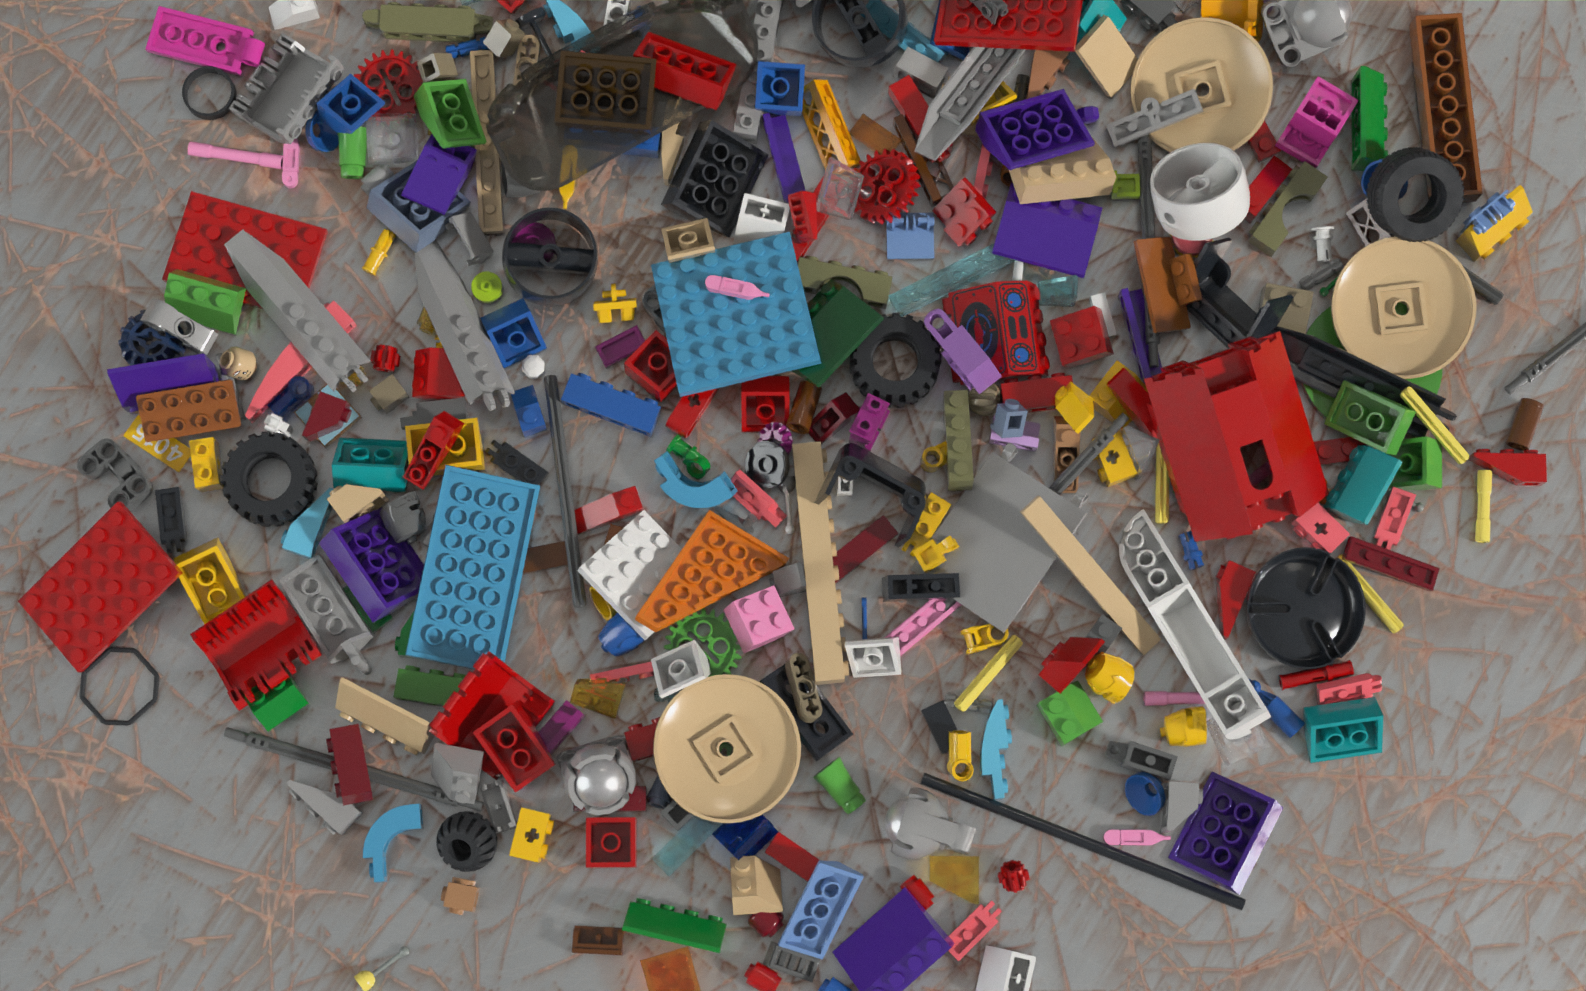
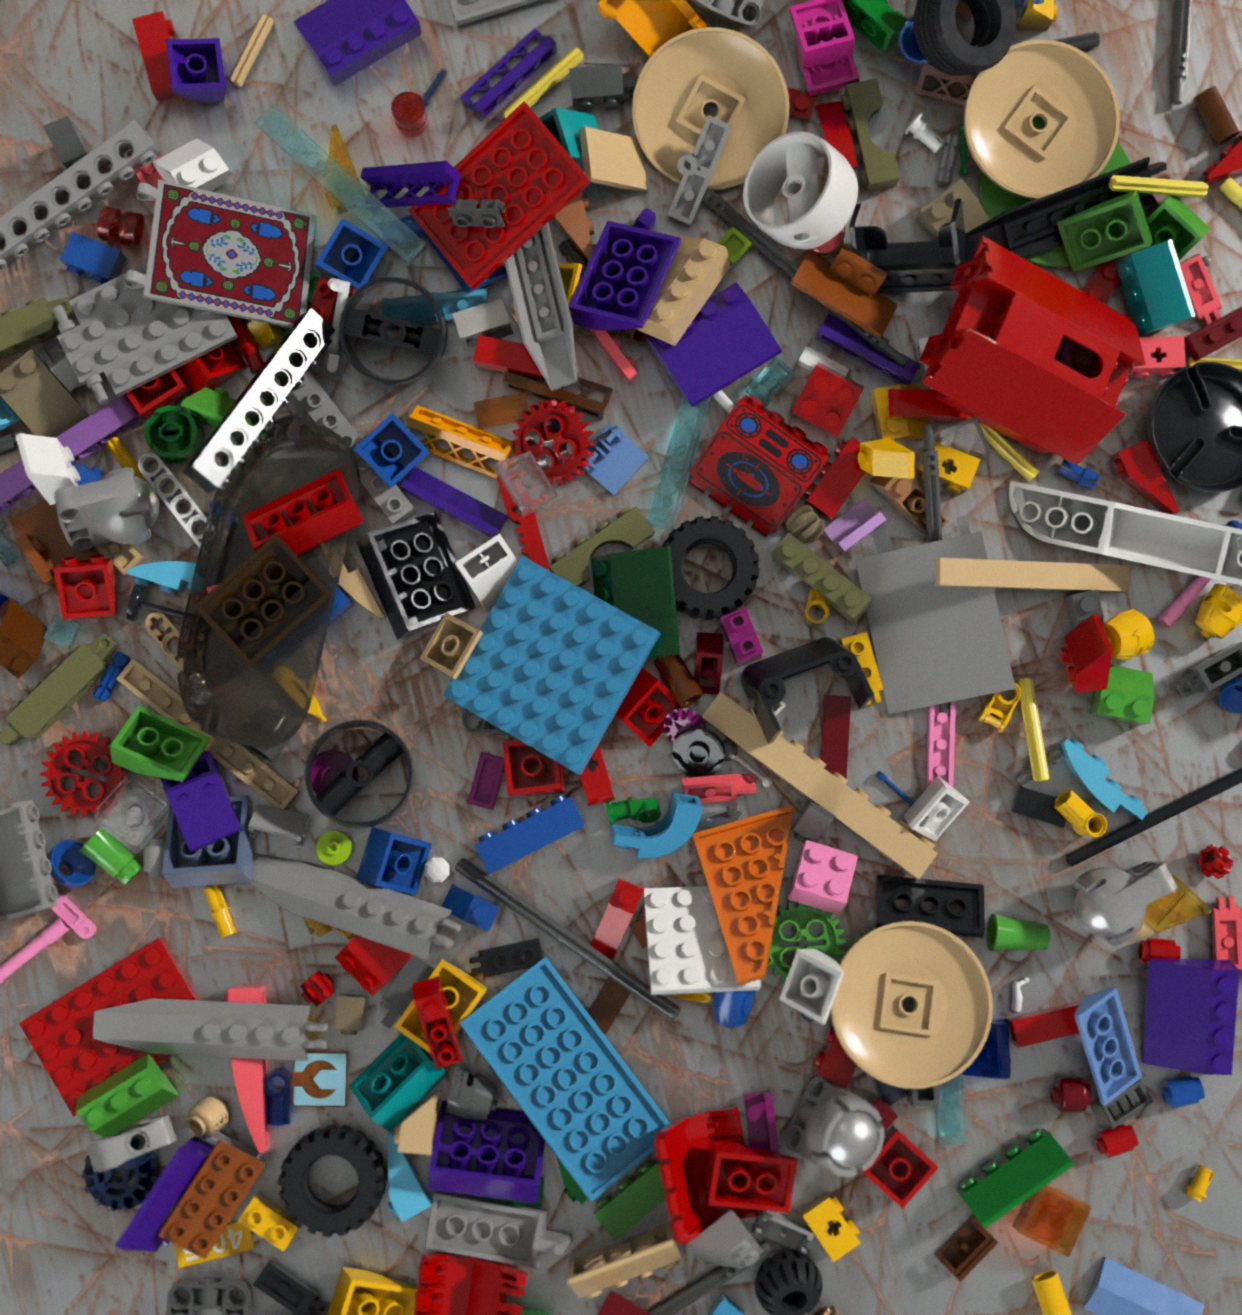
camera: 50 degrees left, 5 degrees up
white plate [264,413,294,437] -> none
dark red slope [302,391,352,441] -> none
blue slope [317,73,385,134] -> none
dark tan brick [417,53,458,82] -> none
dark tan brick [483,19,525,58] -> none
clear yellow wing [570,678,628,719] -> none
coral hinge [590,662,654,689] -> none
yellow hips [593,283,637,323] -> none
bright pink piece [705,275,770,300] -> none
tan slope [730,856,783,915] -> none
dark tan beam [785,653,822,723] -> none
red slope [788,191,817,244] -> none
black slope [882,573,960,602] -> none
yellow plate [913,536,959,573] -> none
medium lavender brick [924,309,1002,394] -> none
red plate [932,177,997,247] -> none
sand blue brick [990,399,1028,438] -> none
none -> white piece [1011,977,1030,1013]

